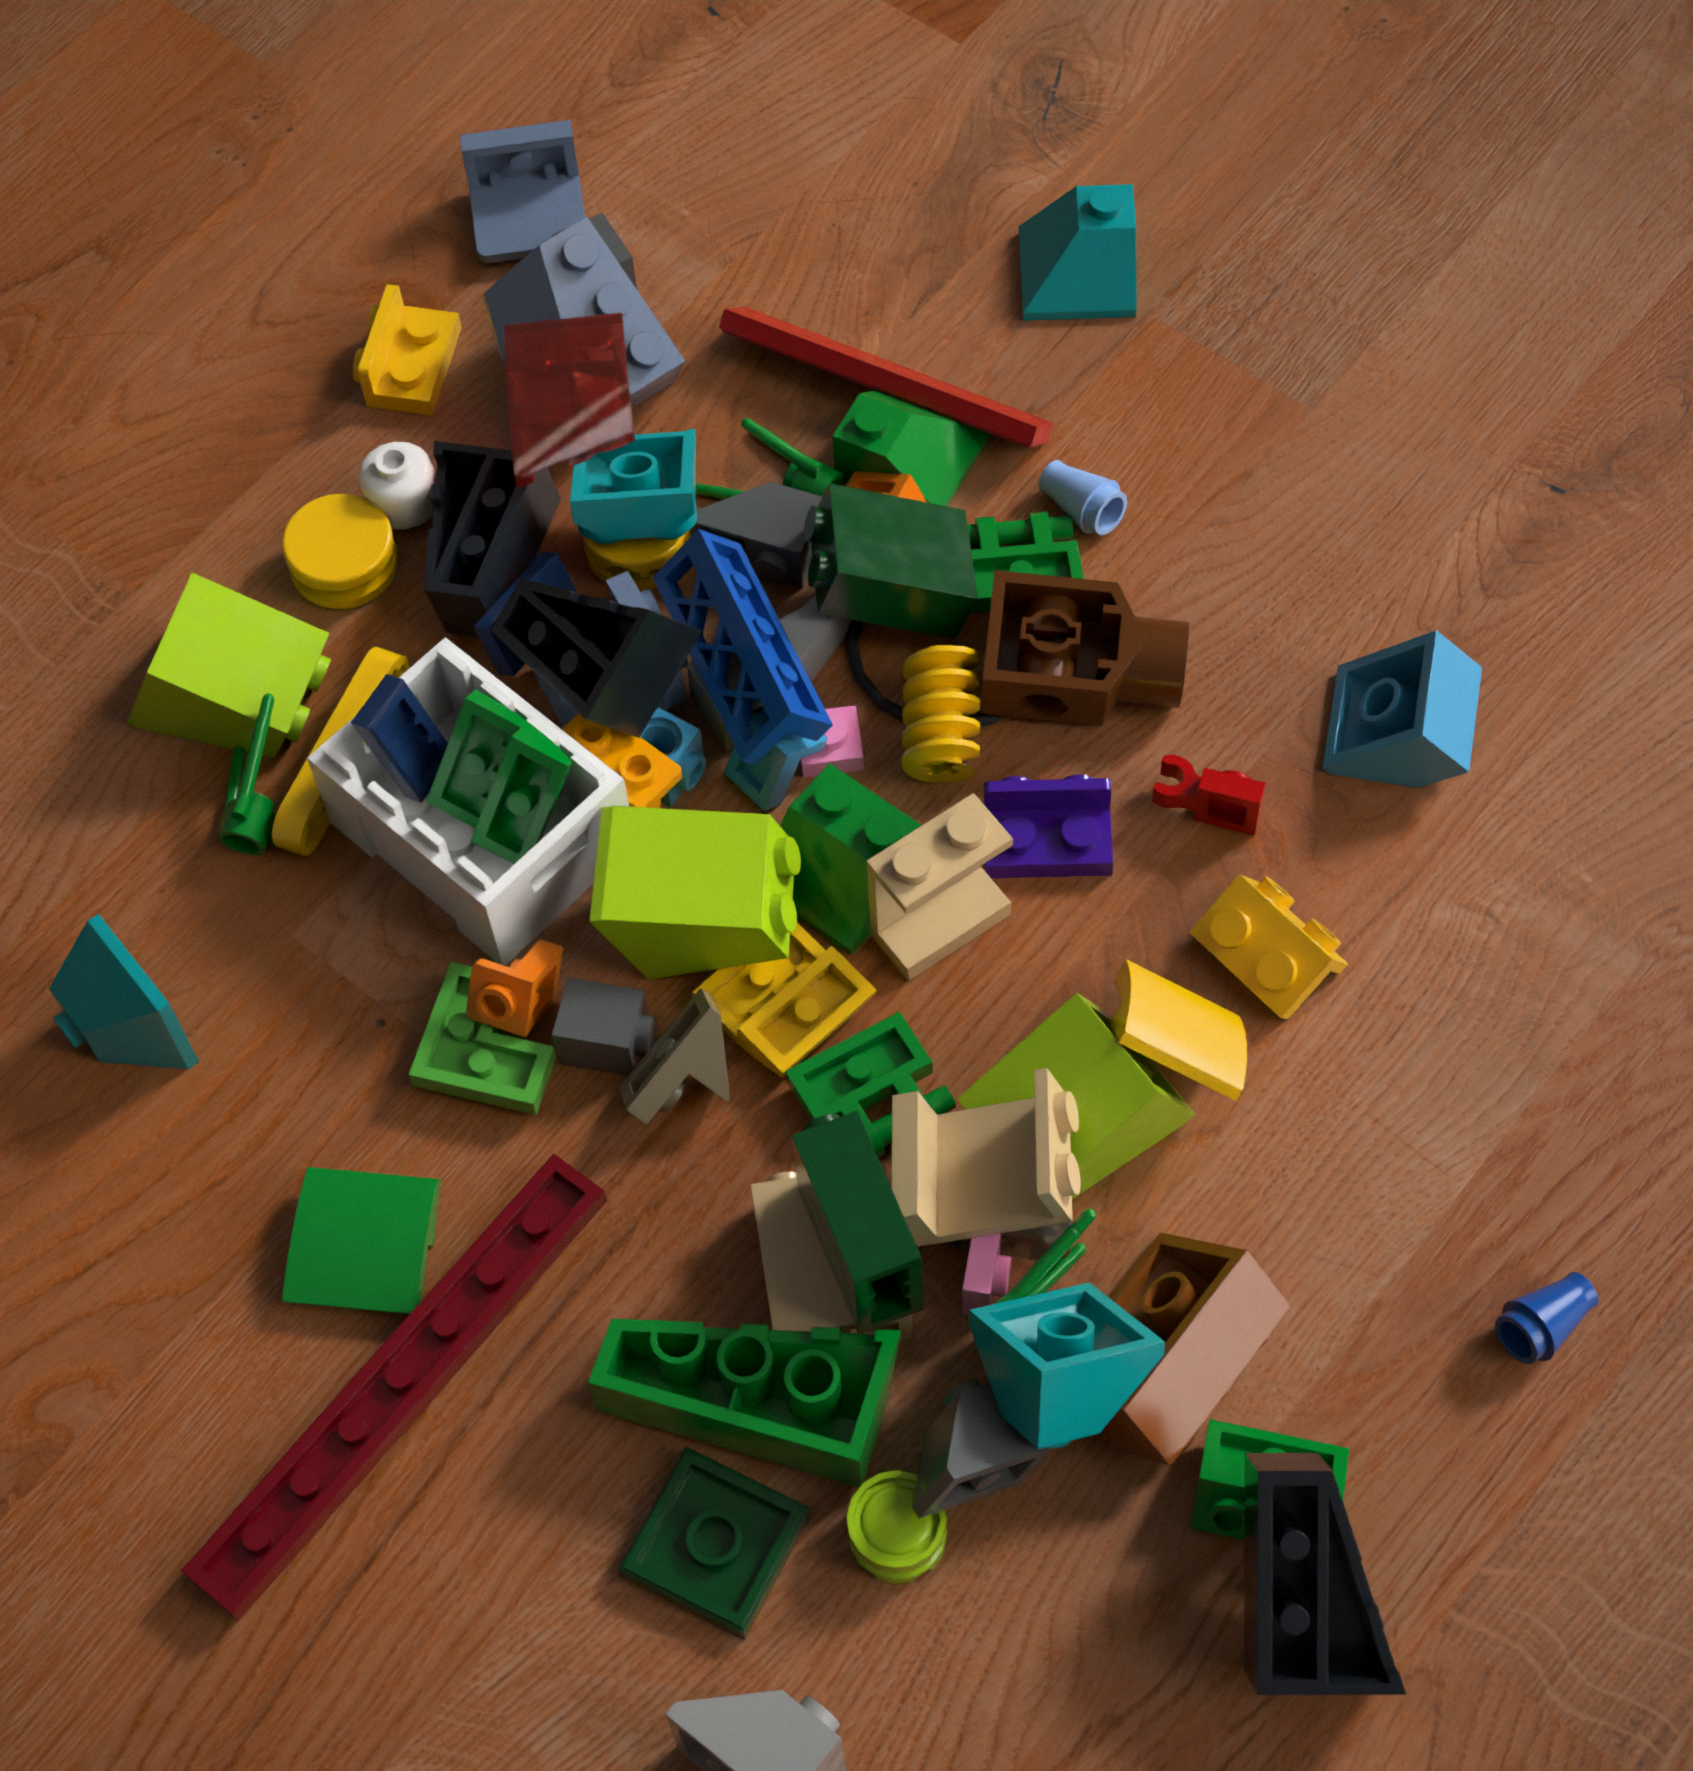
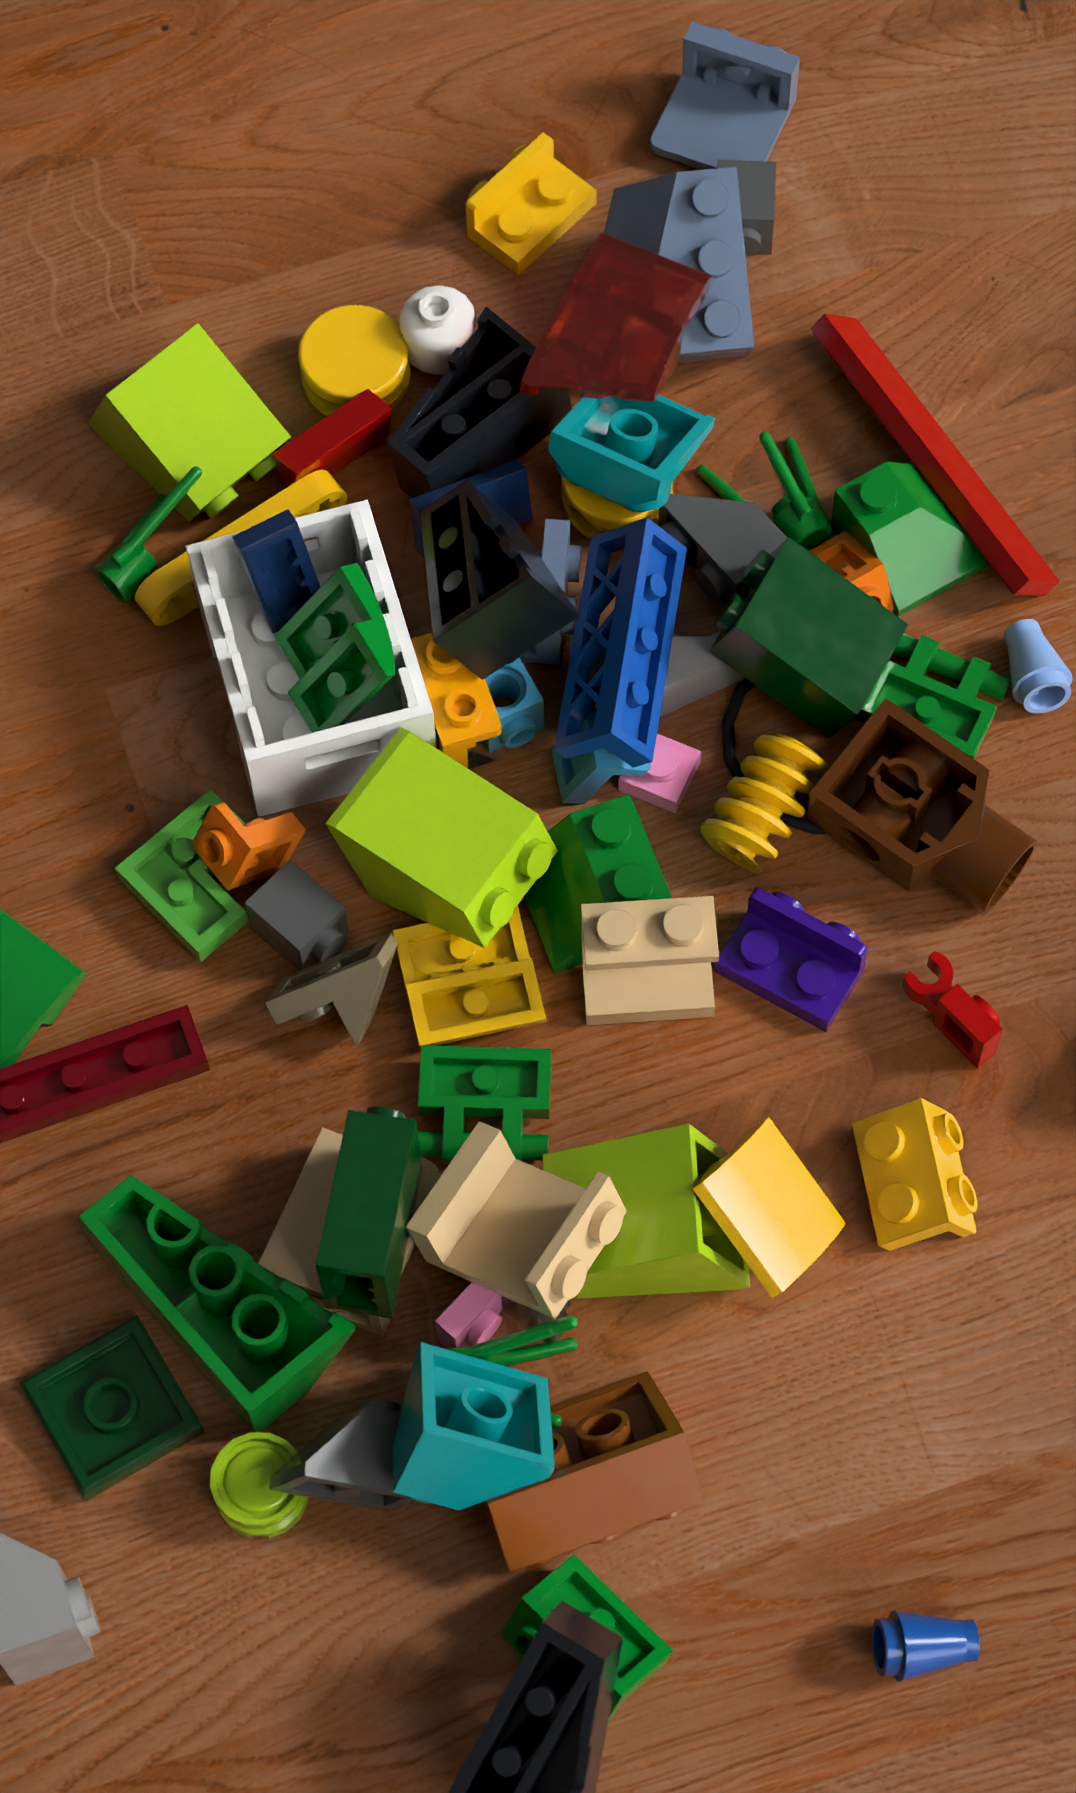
camera: 30 degrees right, 5 degrees up
none -> red slope [272,389,392,488]

